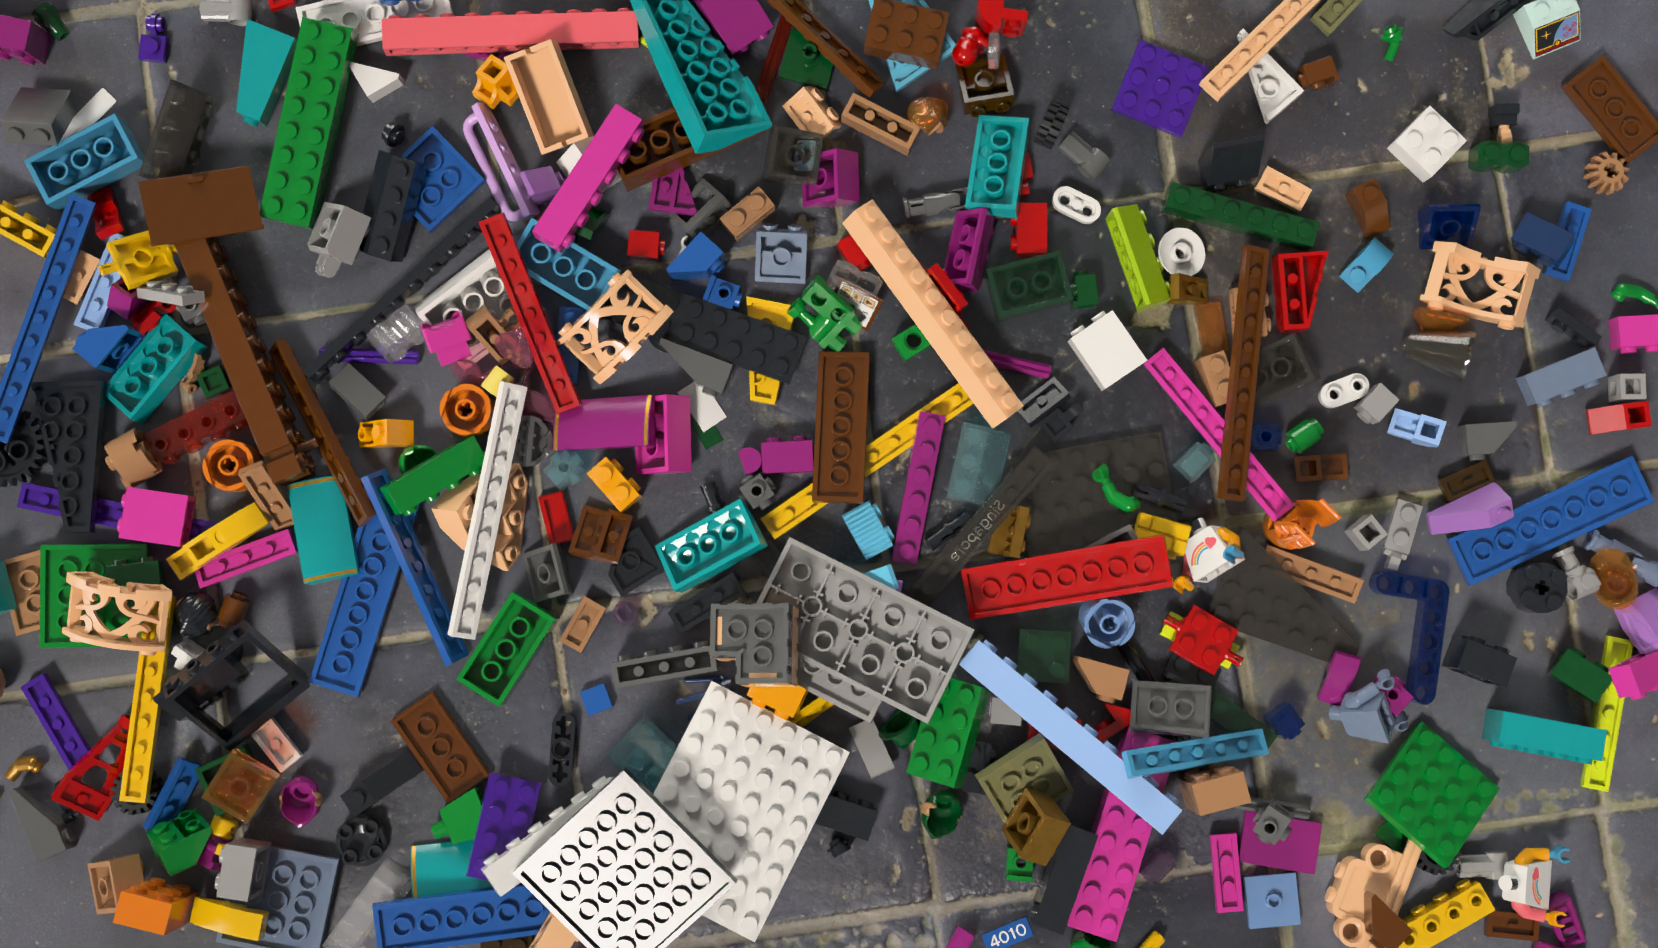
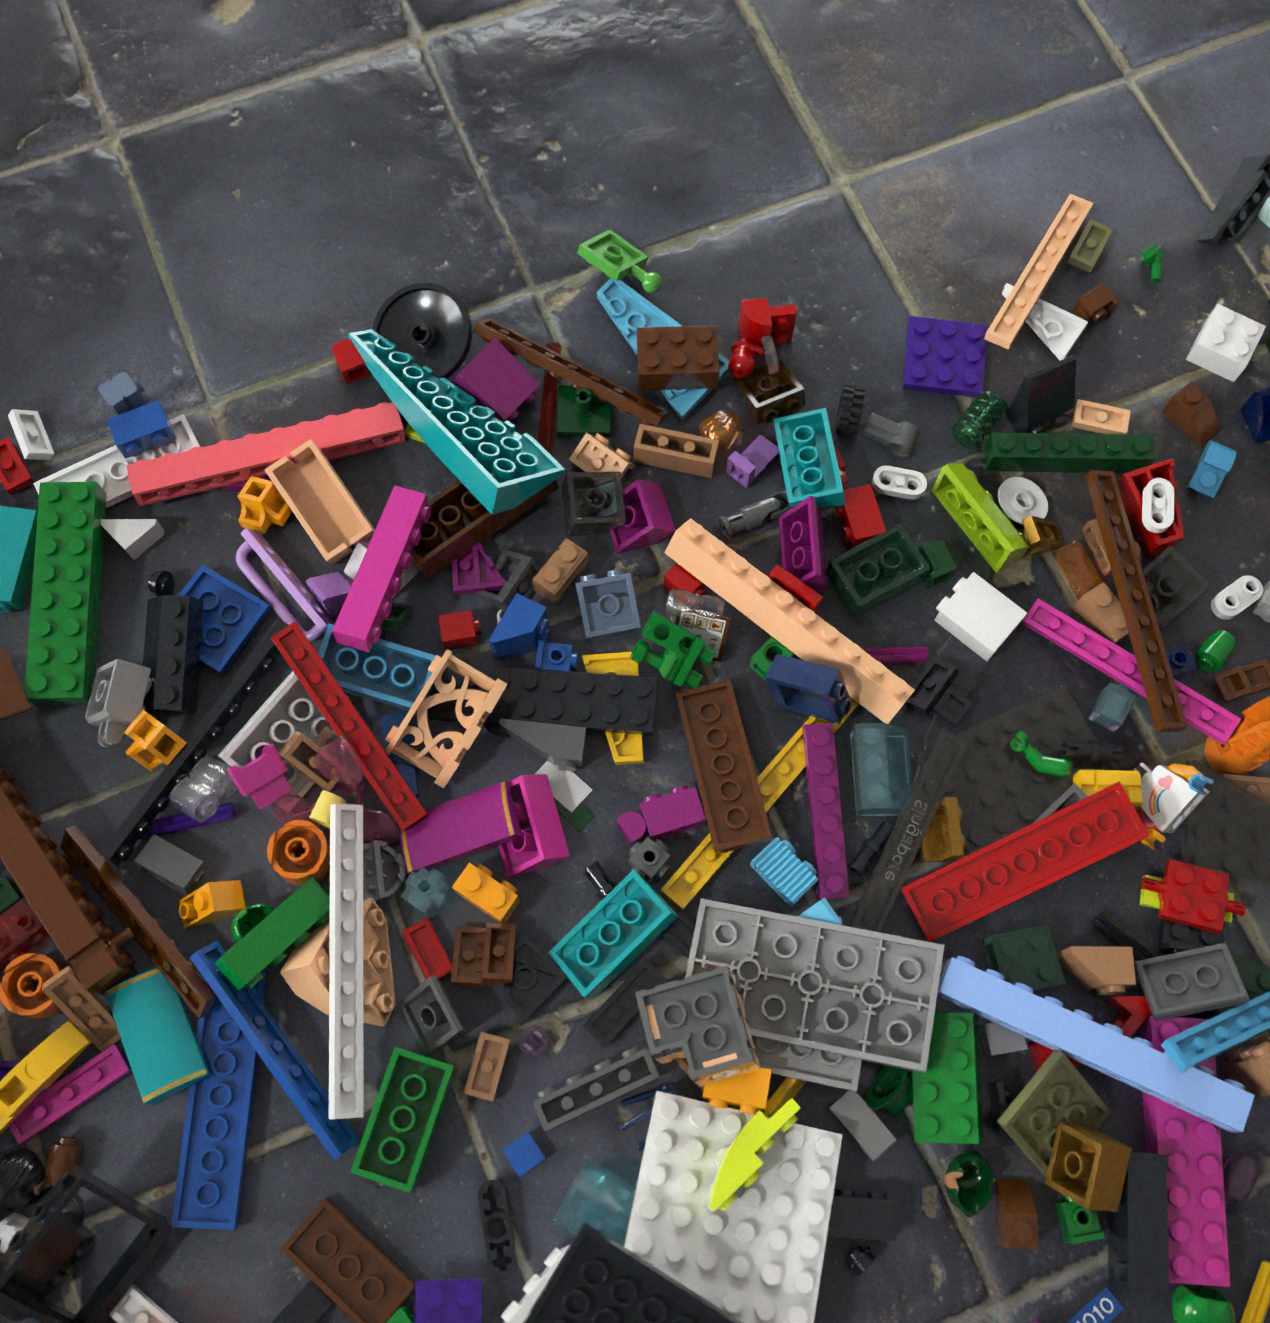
camera: 15 degrees left, 15 degrees down
medium blue brick [1078,595,1135,649] -> none
none -> light orange brick [124,710,187,772]
none -> neon yellow slope [708,1098,801,1212]
none -> medium lavender bracket [726,435,779,488]
none -> dark blue window [765,654,852,724]
none -> clear green piece [952,391,1009,450]
none -> reddish brown slope [995,1179,1038,1250]
none -> white plate [1142,478,1174,533]

